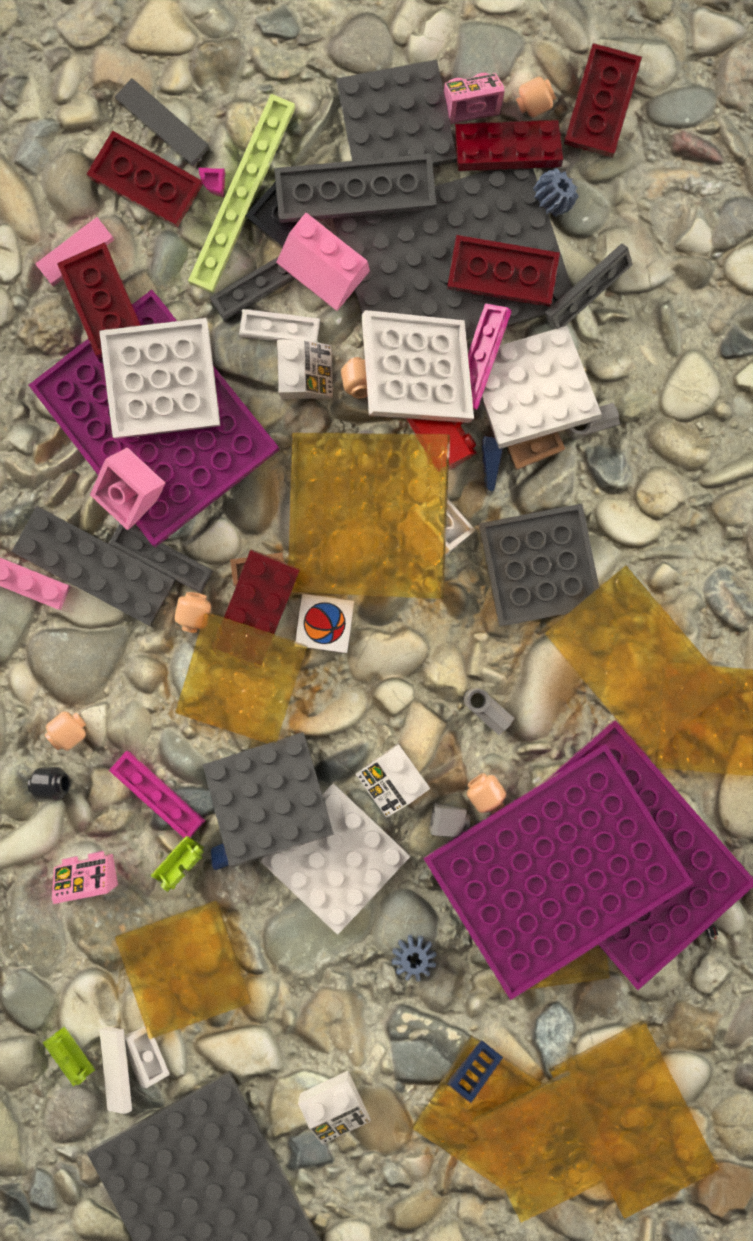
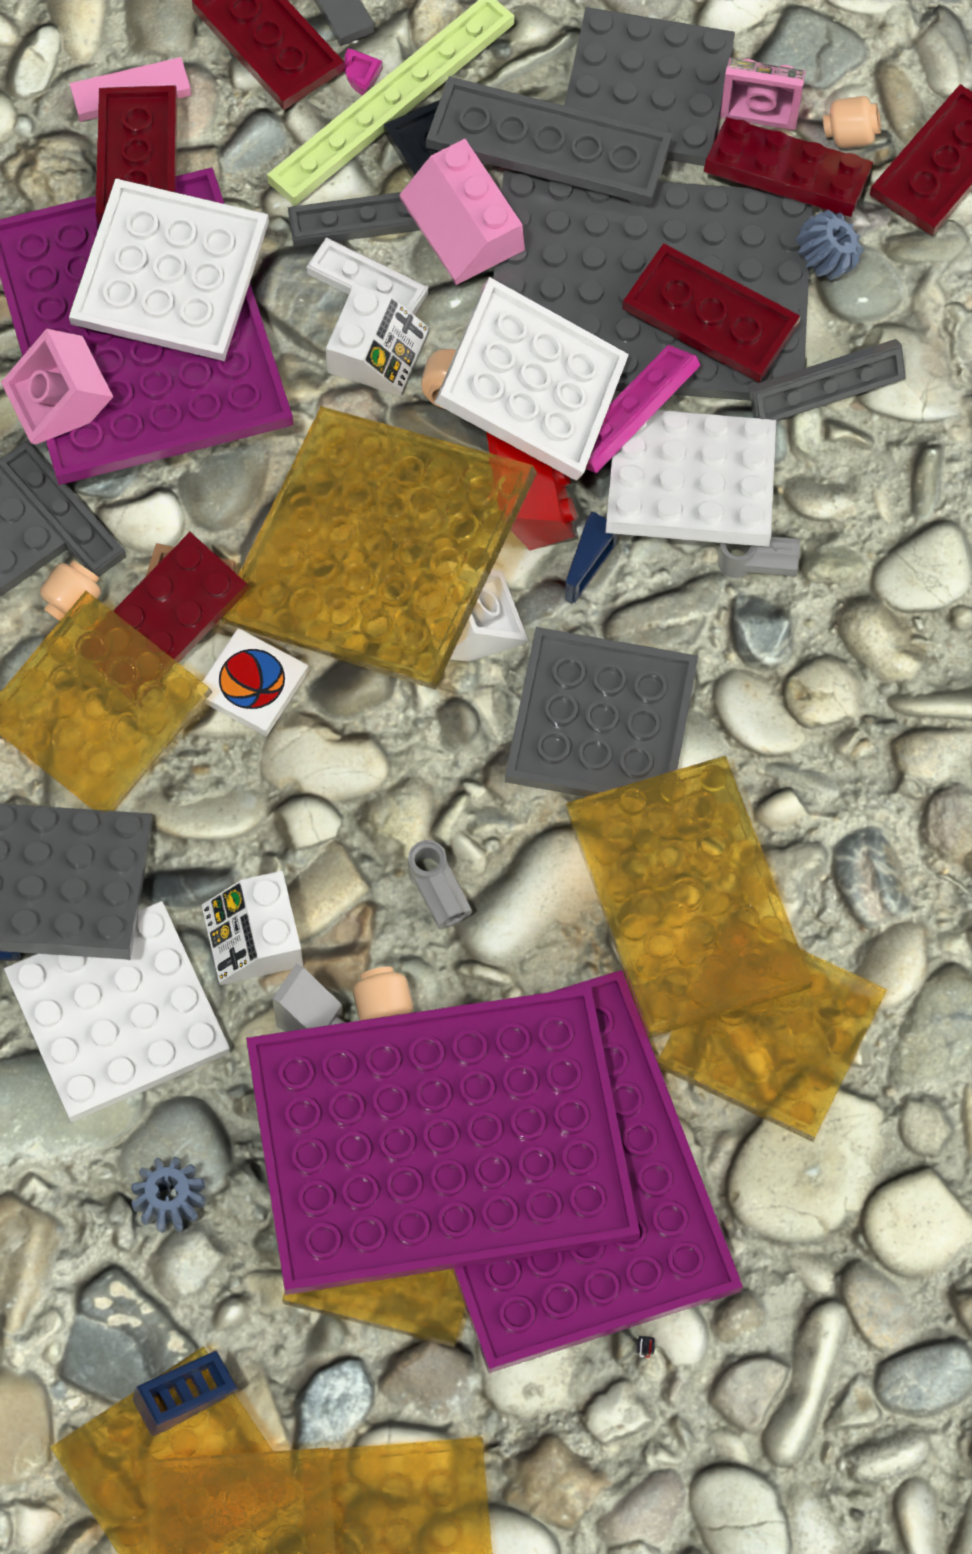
camera: 20 degrees right, 20 degrees down
medium nougat plate [506,432,565,471] -> none

